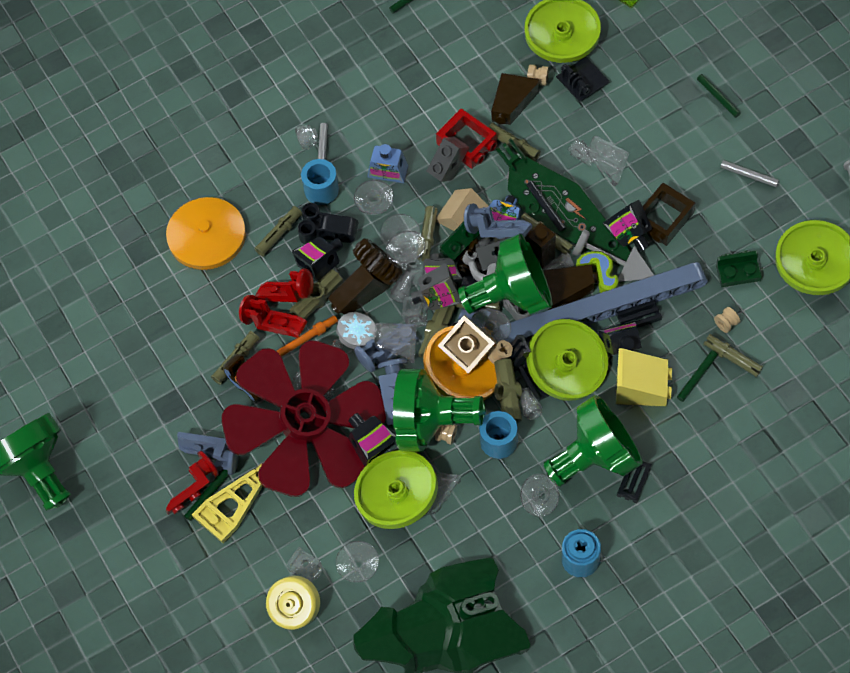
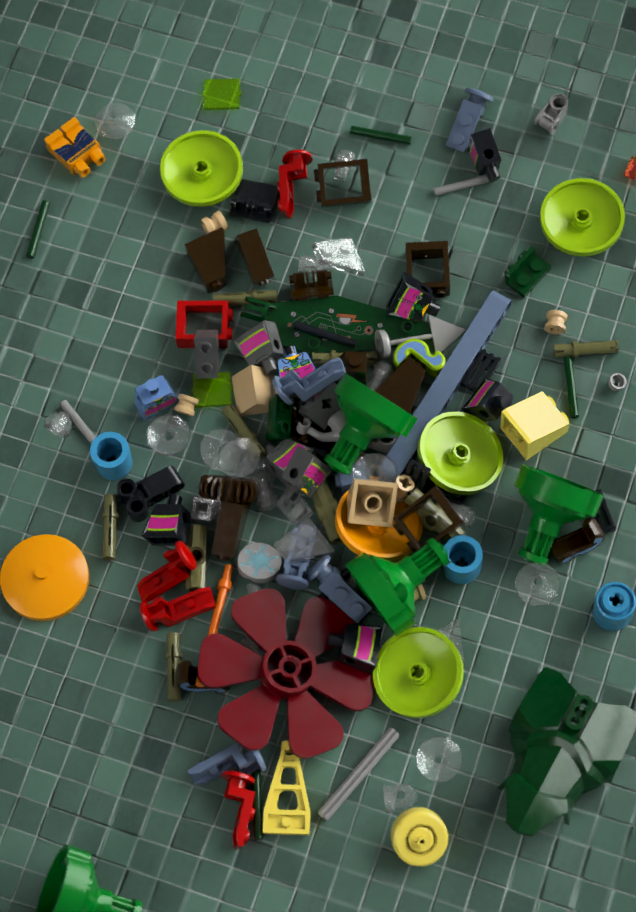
camera: 40 degrees left, 5 degrees up
none -> tan wheel [173,393,199,417]
none -> clear neon green piece [191,372,233,408]
none -> clear brick [191,496,222,521]
none -> dark grey torso [233,320,284,375]
none -> dark brown slope [234,228,274,286]
none -> red piece [277,150,313,219]
none -> dark brown hinge [289,269,334,301]
none -> dark brown window [314,159,372,207]
none -> light grey axle [318,728,399,821]
none -> clear cone [334,150,356,182]
none -> dark brown window [393,486,465,553]
none -> sand blue piece [446,88,493,153]
none -> black torso [467,128,501,182]
none -> dark brown animal [551,518,605,564]
none -> light grey hinge [608,373,627,392]

